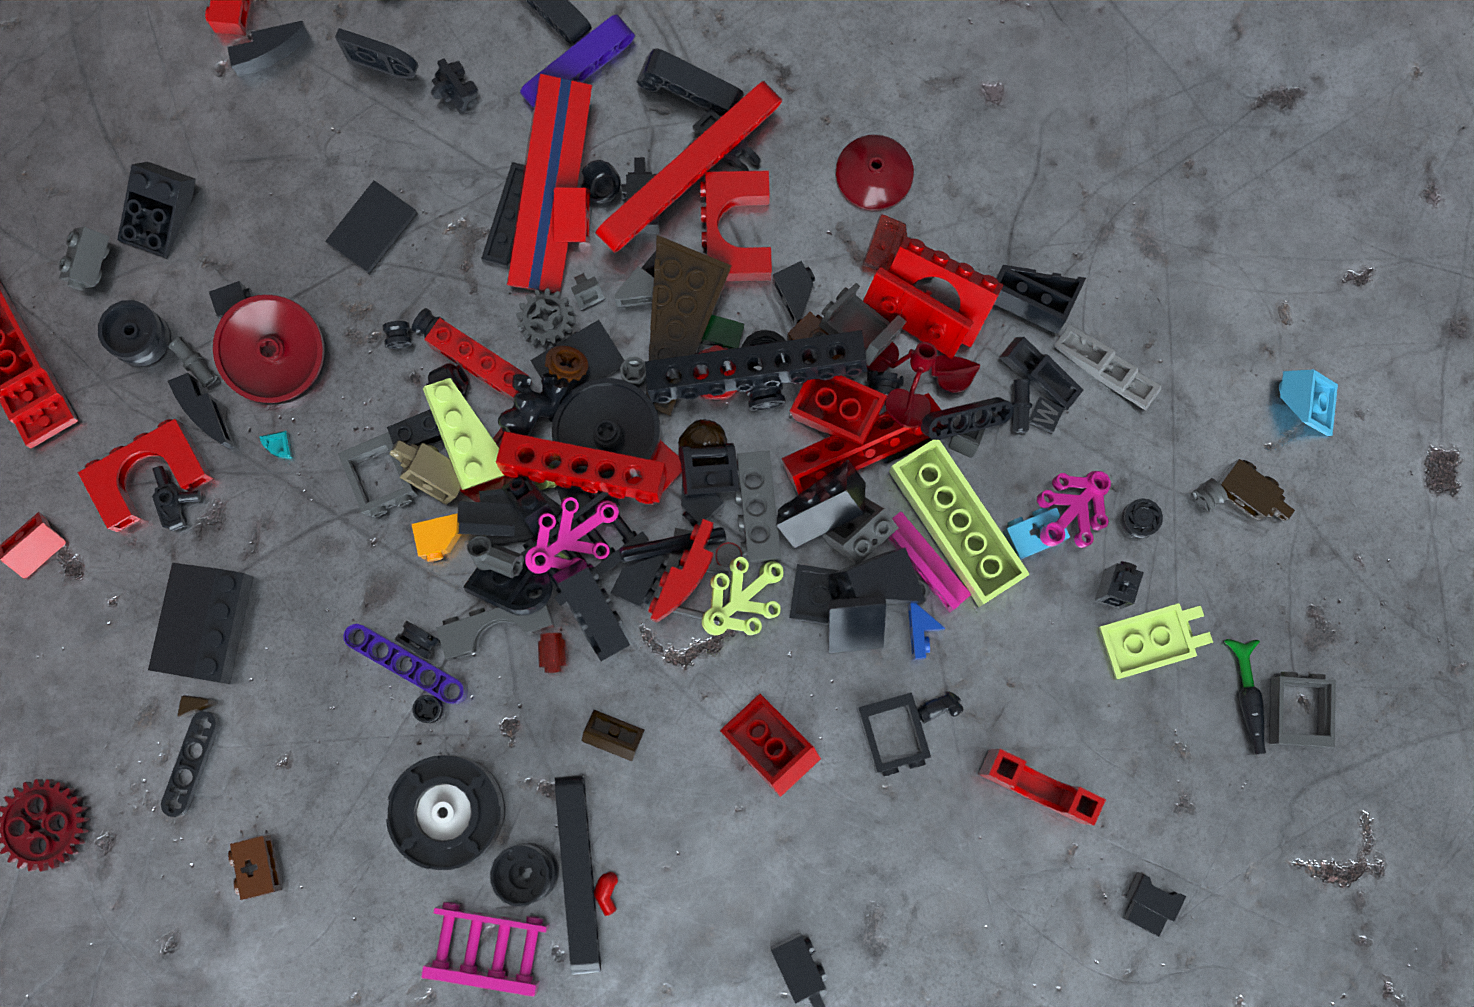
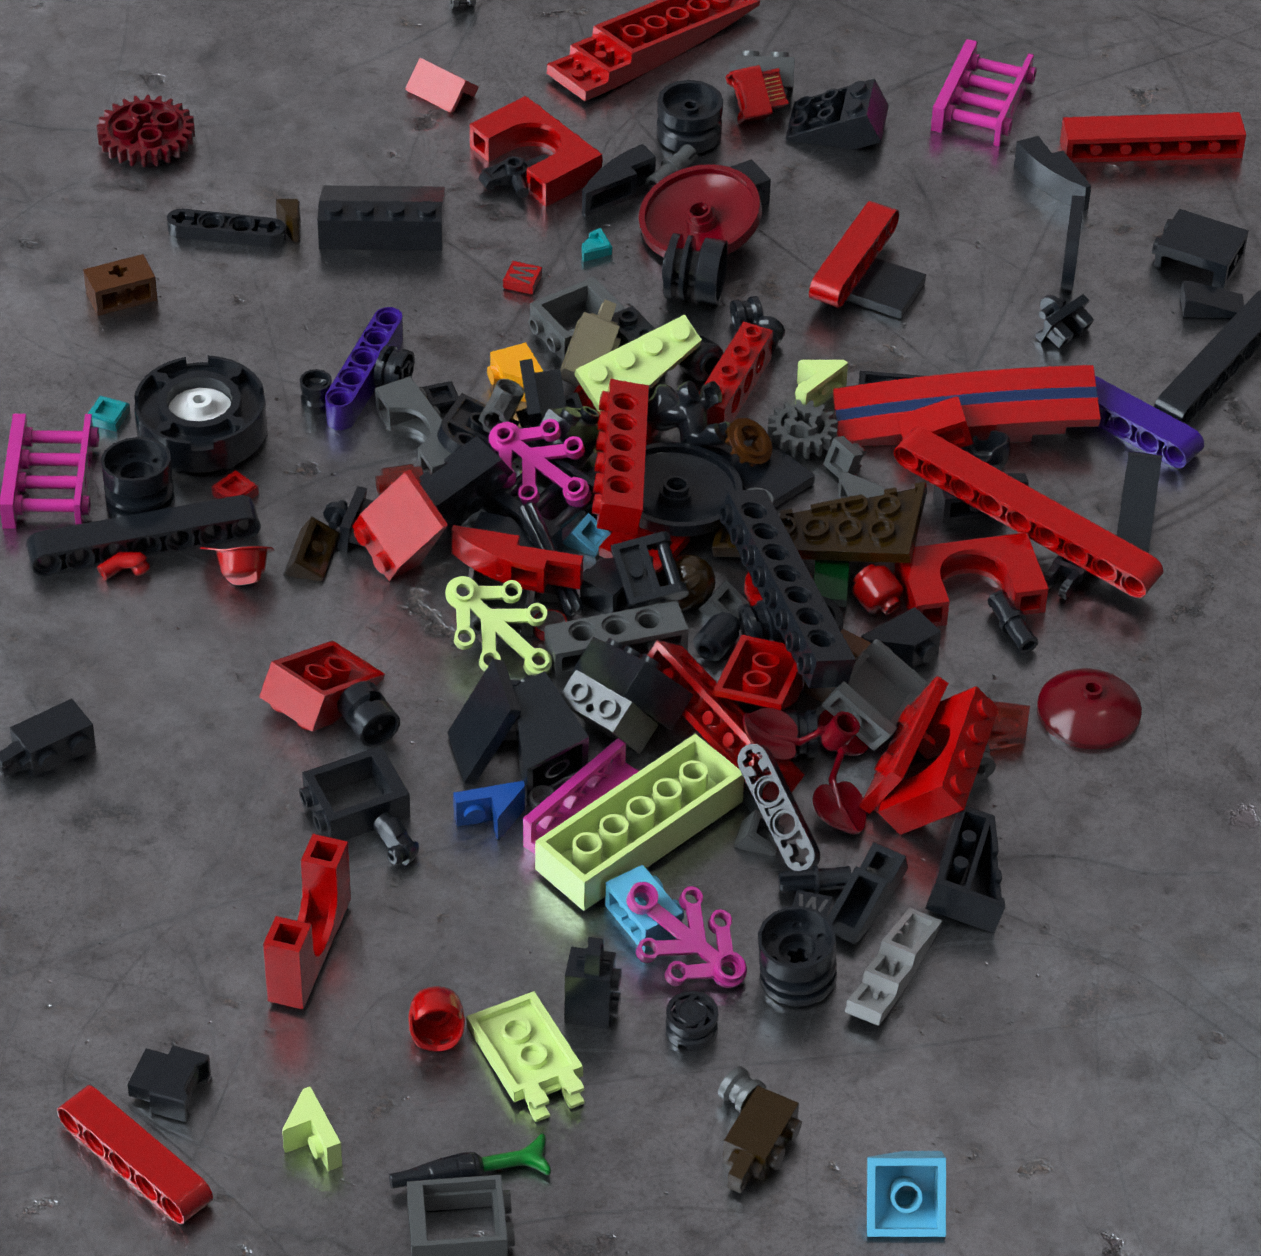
camera: 80 degrees right, 35 degrees down
none -> red beam [57,1085,213,1225]
none -> teal tile [88,396,130,432]
none -> red piece [200,546,274,585]
none -> red tile [211,470,259,499]
none -> yellowish green slope [282,1086,342,1171]
none -> black hips [323,486,373,552]
none -> black wheel [337,681,400,747]
none -> slope [352,469,448,582]
none -> red helmet [408,986,465,1052]
none -> black tile [422,381,459,414]
none -> red tile [503,261,542,295]
none -> medium azure slope [563,513,611,557]
none -> black wheel [662,233,728,305]
none -> black brick [693,612,740,661]
none -> dark grey slope [698,580,750,619]
none -> red piece [725,65,789,124]
none -> black wheel [758,906,837,1007]
none -> yellowish green slope [795,360,848,407]
none -> red beam [809,201,900,308]
none -> red head [853,564,903,615]
none -> dark pink fence [931,39,1037,146]
none -> black pin [987,590,1038,653]

